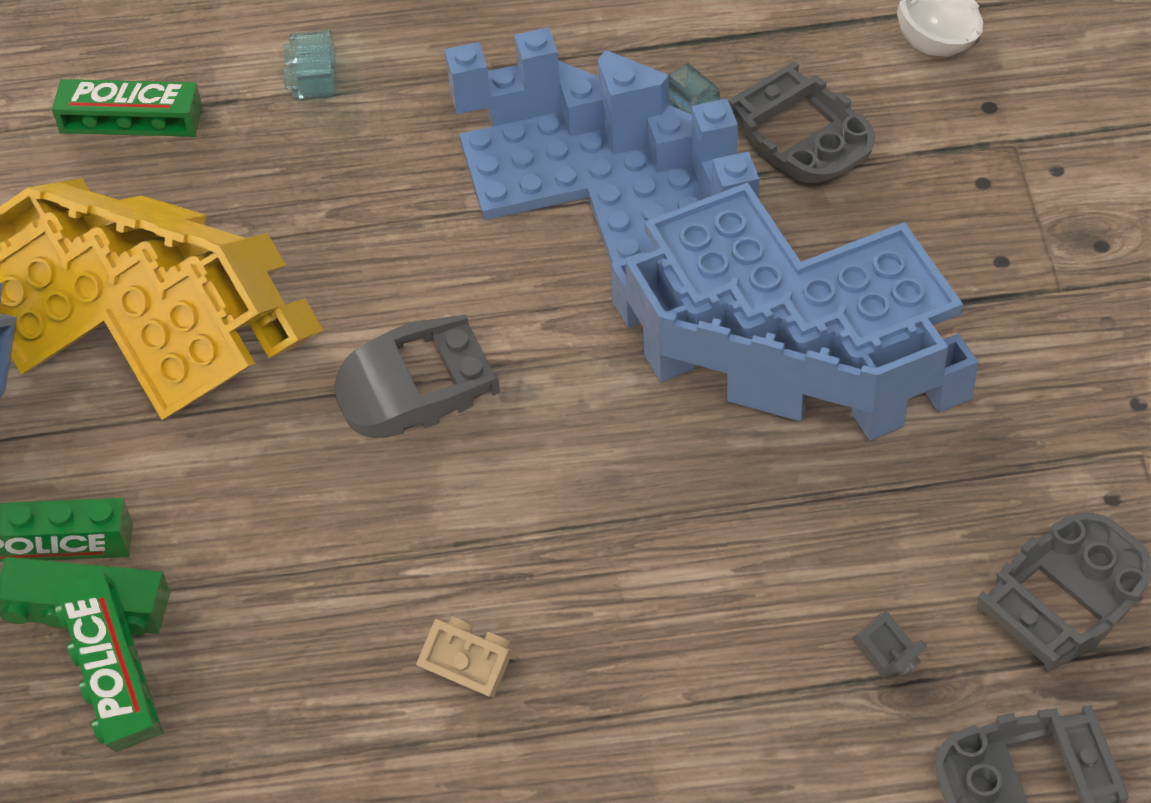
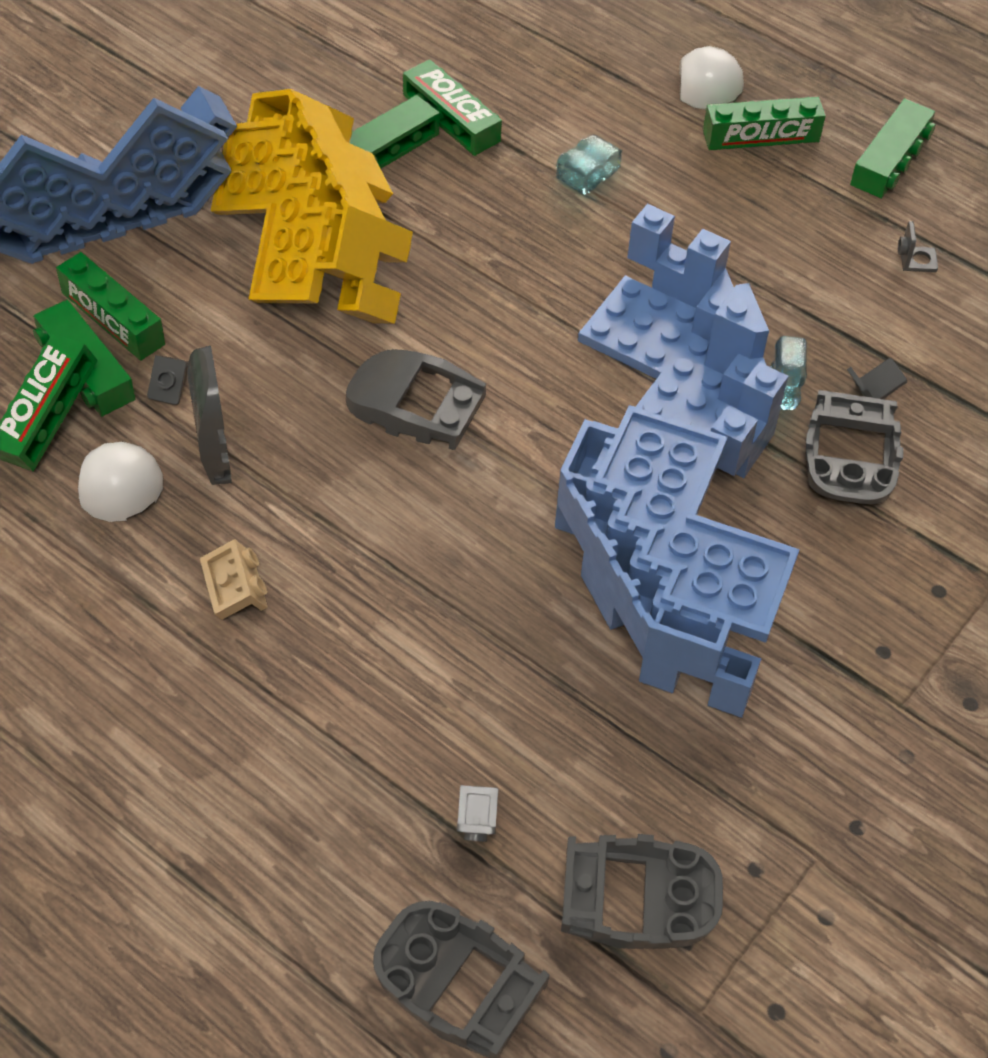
camera: 40 degrees right, 0 degrees up
none -> white cylinder [78,442,163,522]
none -> dark grey bracket [147,355,189,404]
none -> dark grey slope [187,345,232,485]
none -> brick [349,95,439,169]
none -> dark grey bracket [847,358,907,399]

